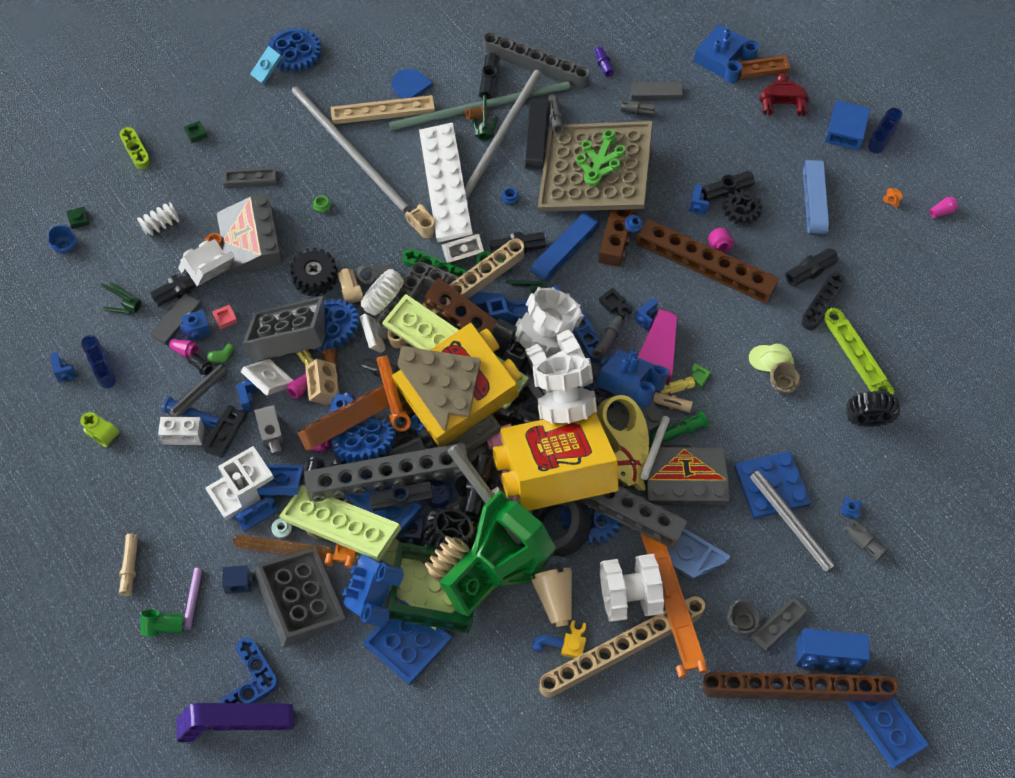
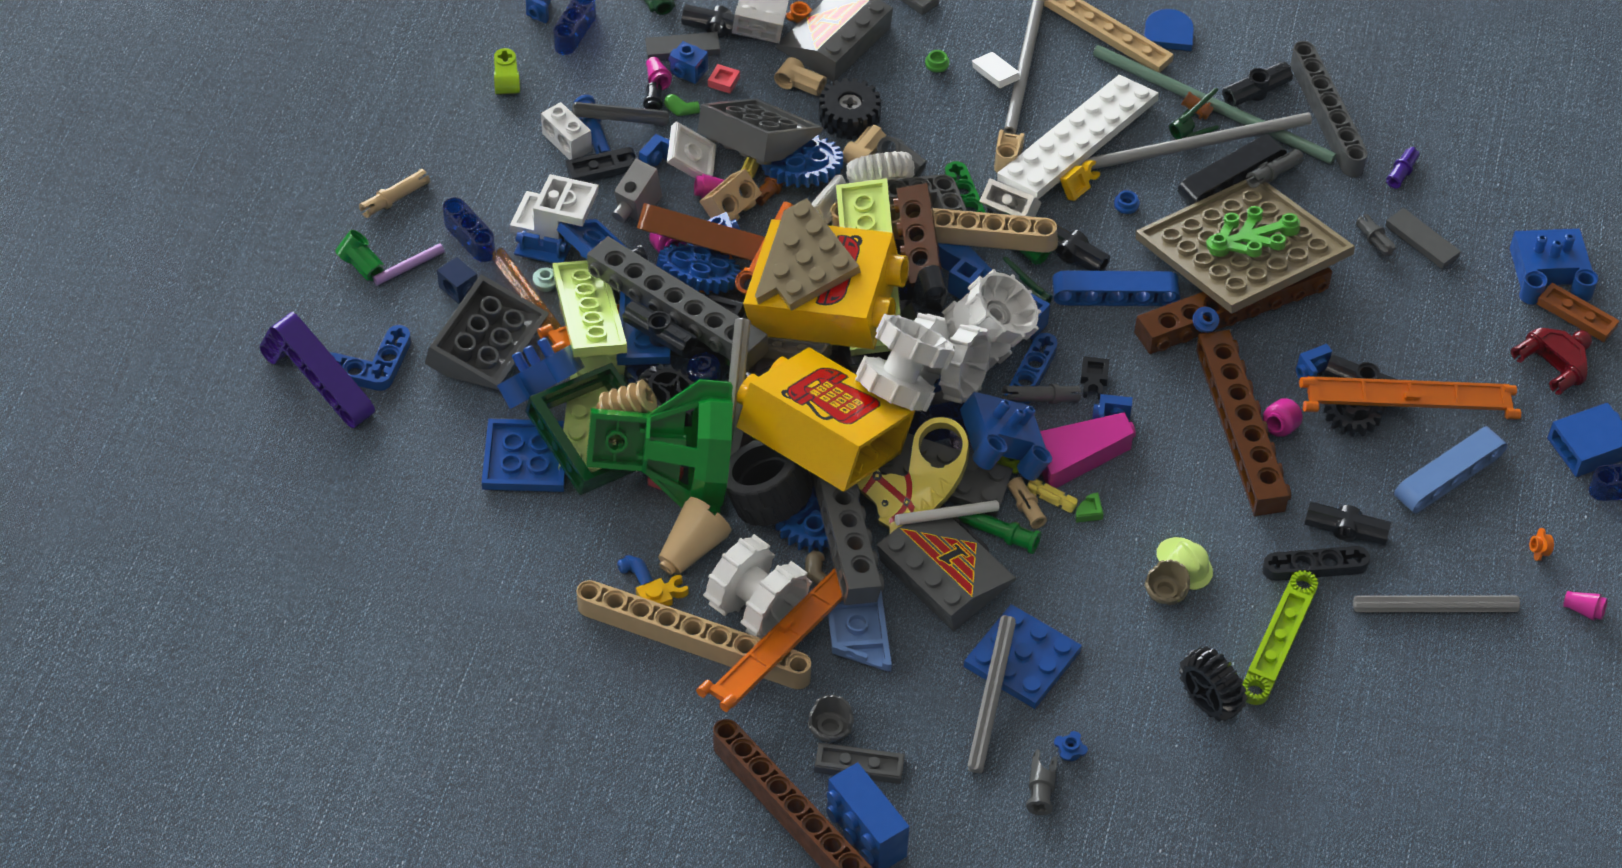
camera: 50 degrees right, 10 degrees down
none -> clear blue beam [443,197,496,262]
none -> tan piece [774,57,827,96]
none -> dark tan arm [805,551,827,585]
none -> white tile [972,52,1020,88]
none -> yellow plate [1060,160,1100,201]
none -> orange piece [1299,376,1521,419]
none -> light grey axle [1353,595,1520,612]

